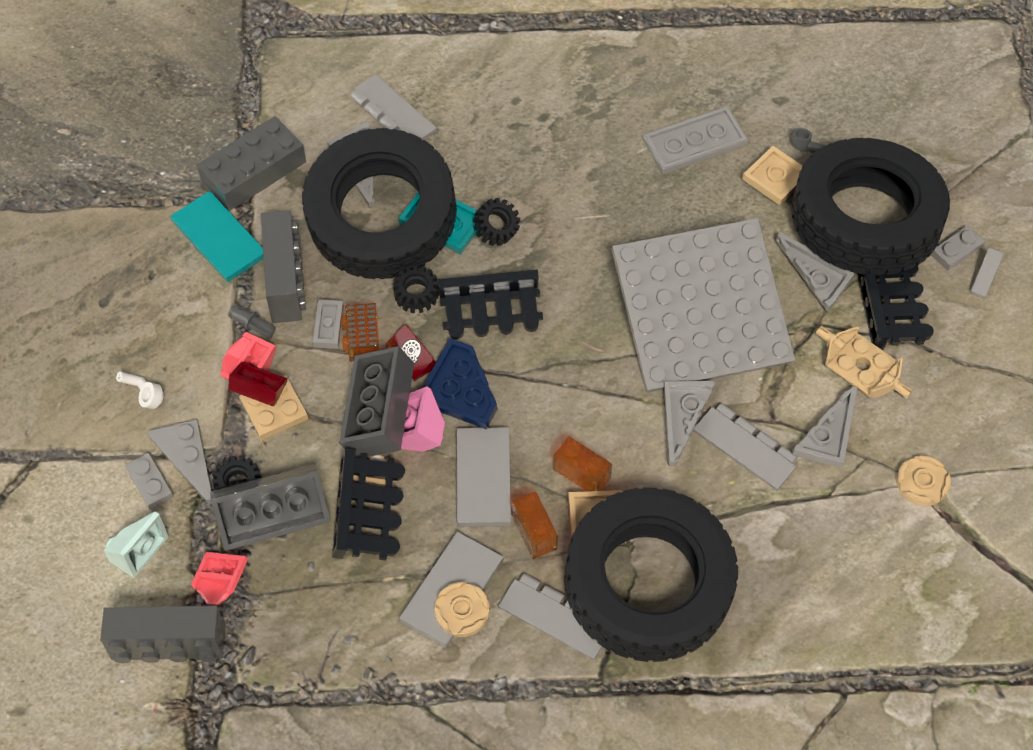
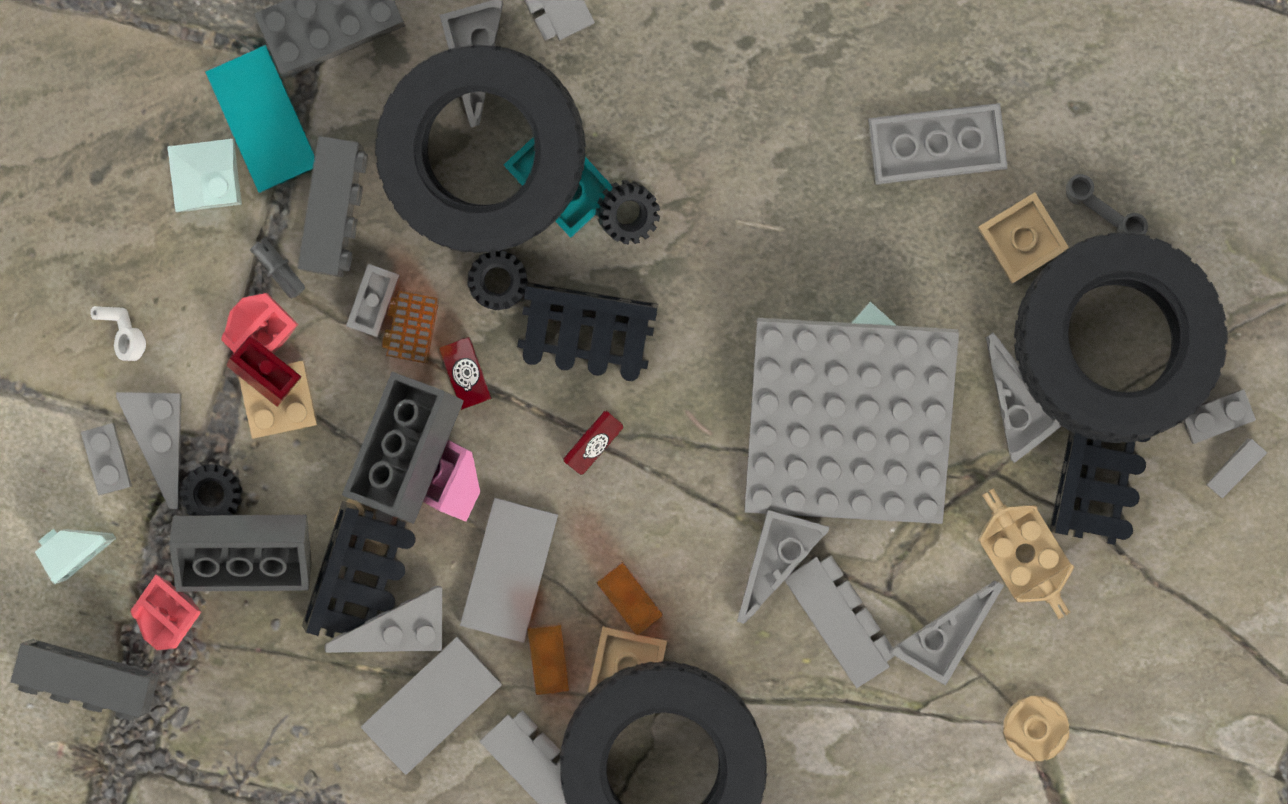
camera: 20 degrees right, 30 degrees up
dark blue plate [422,338,498,430] -> none
tan tile [434,582,490,637] -> none
none -> light aqua slope [168,139,242,212]
none -> light grey wing [325,586,442,653]
none -> dark red slope [563,411,624,475]

